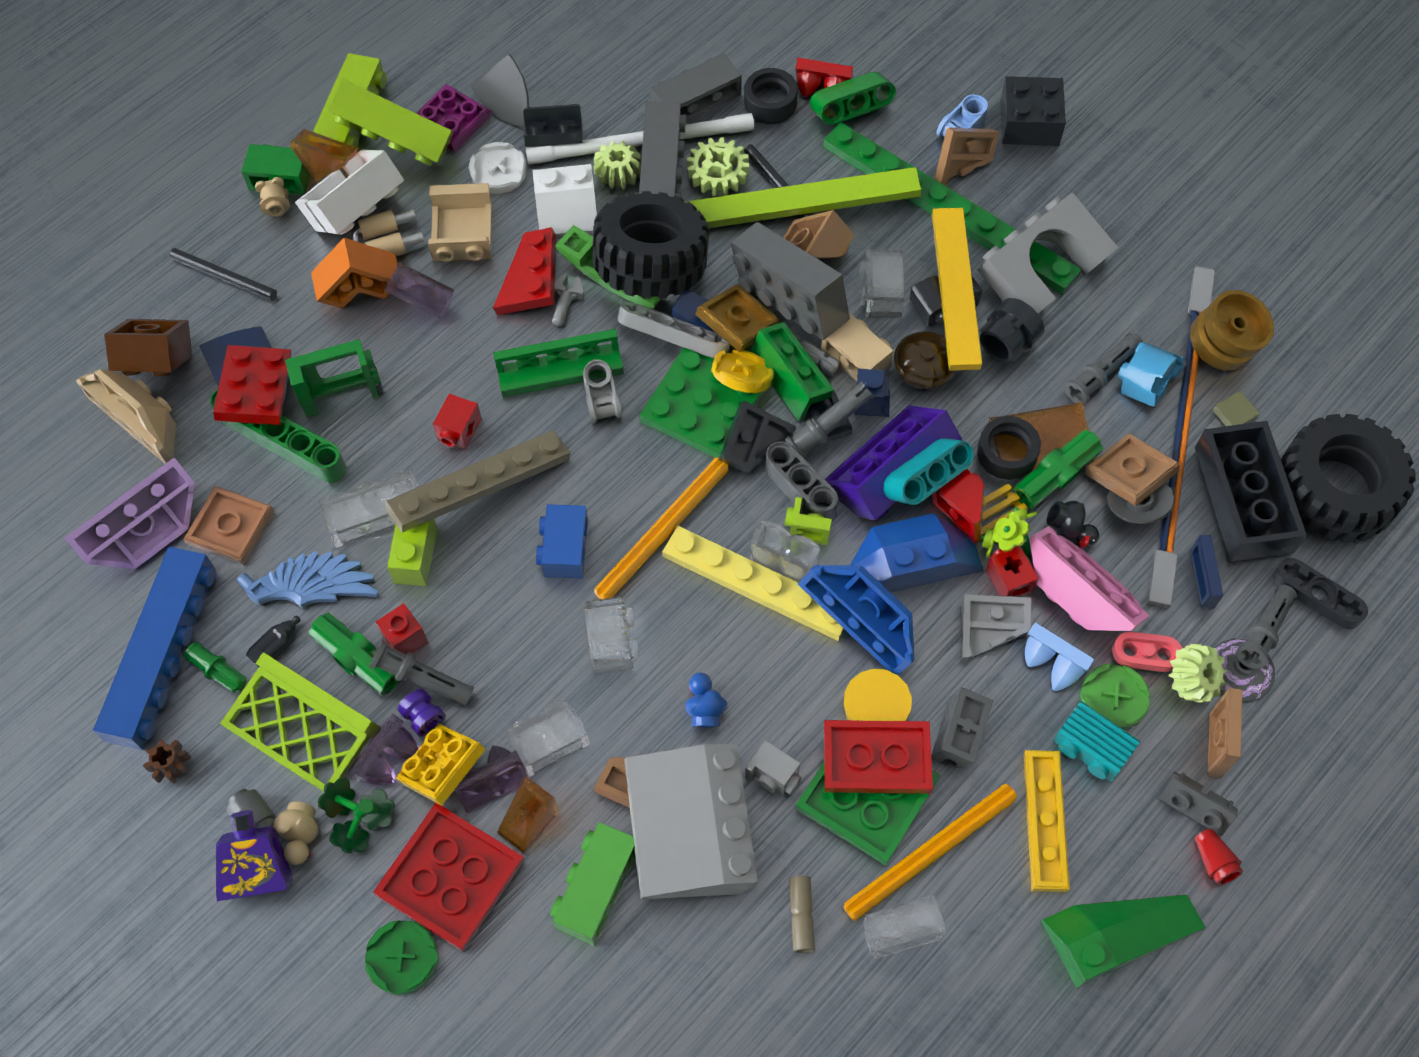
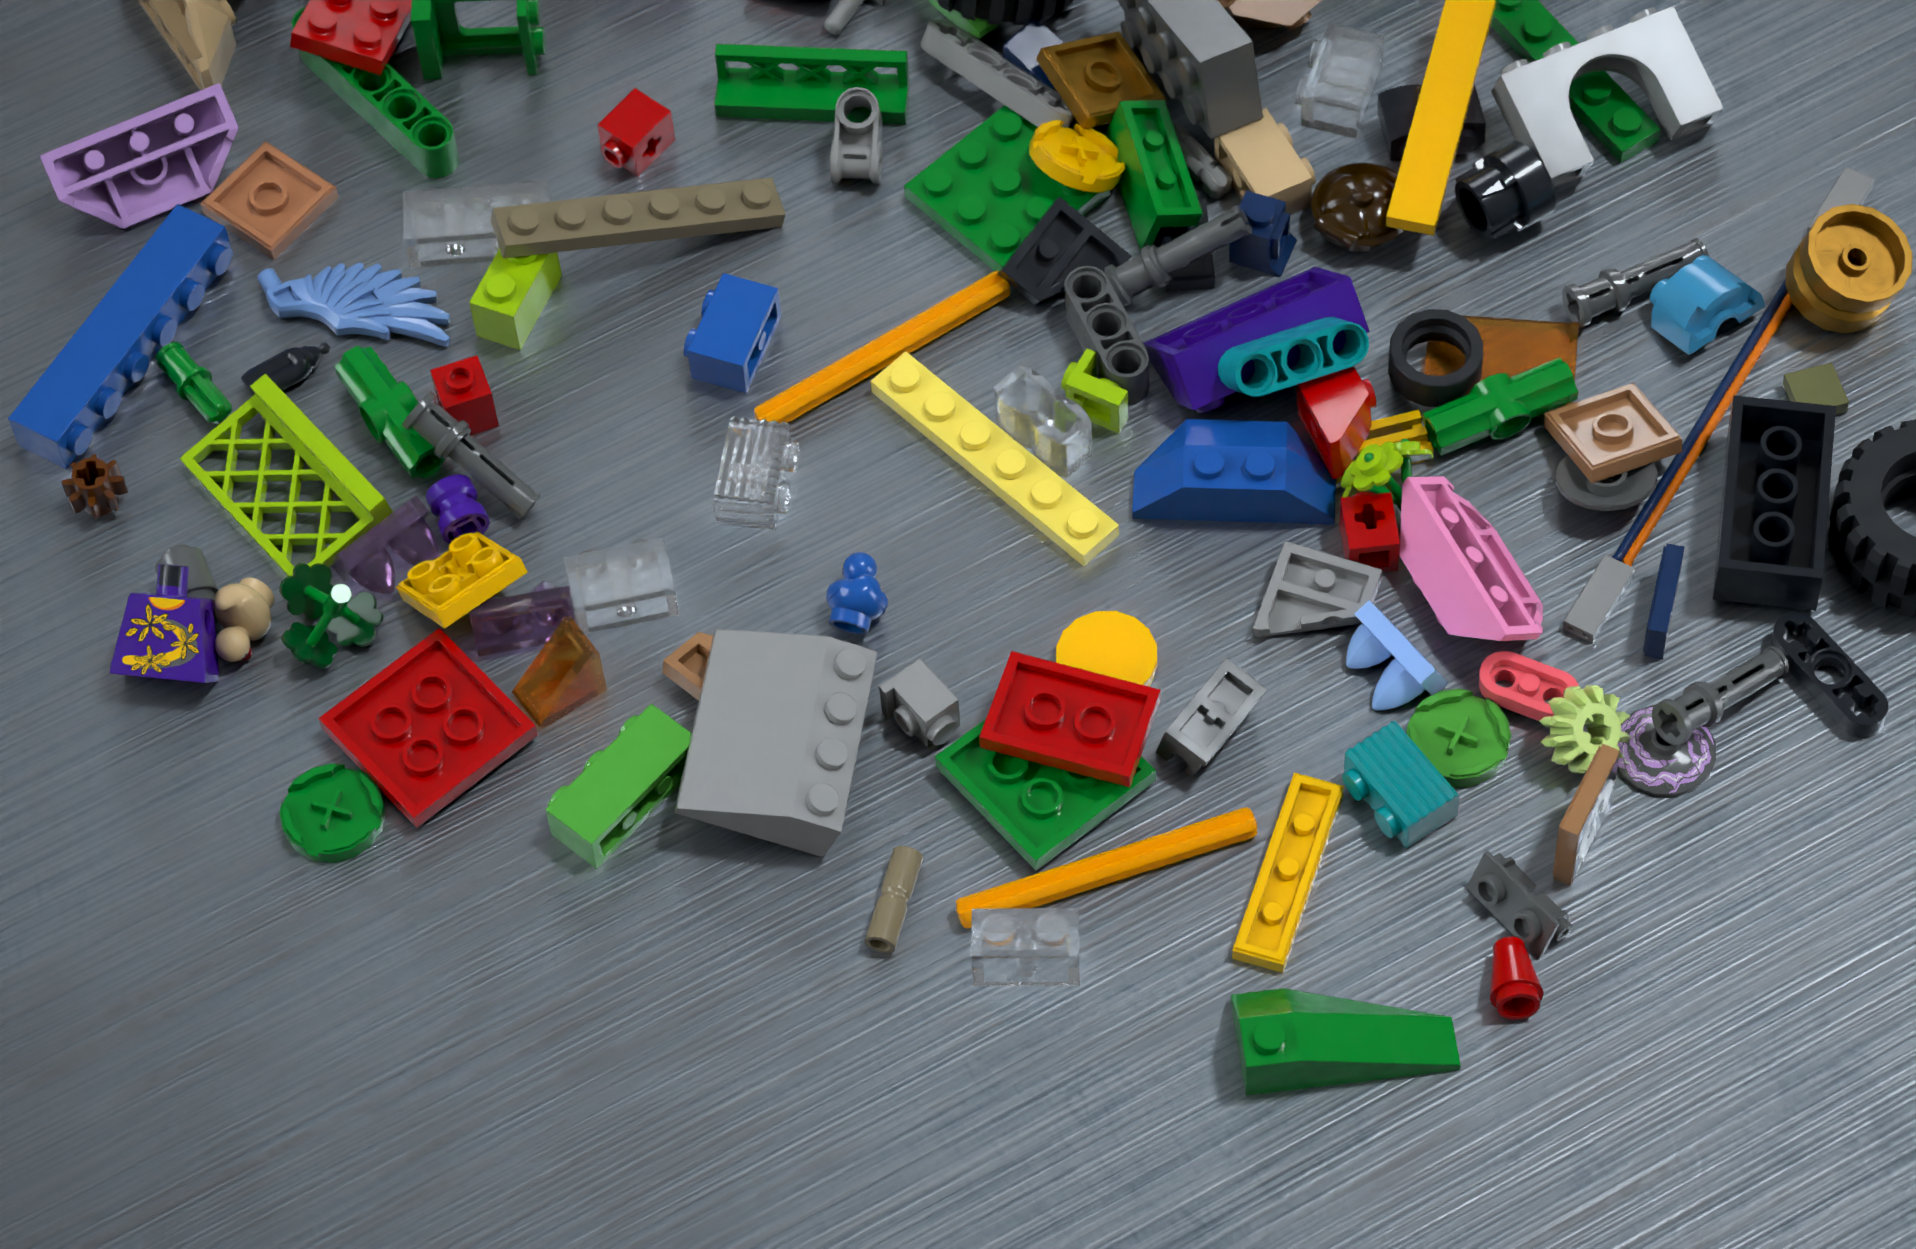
camera: 20 degrees right, 5 degrees down
blue wedge [798,565,915,675] -> none
black animal [1046,500,1099,548] -> none

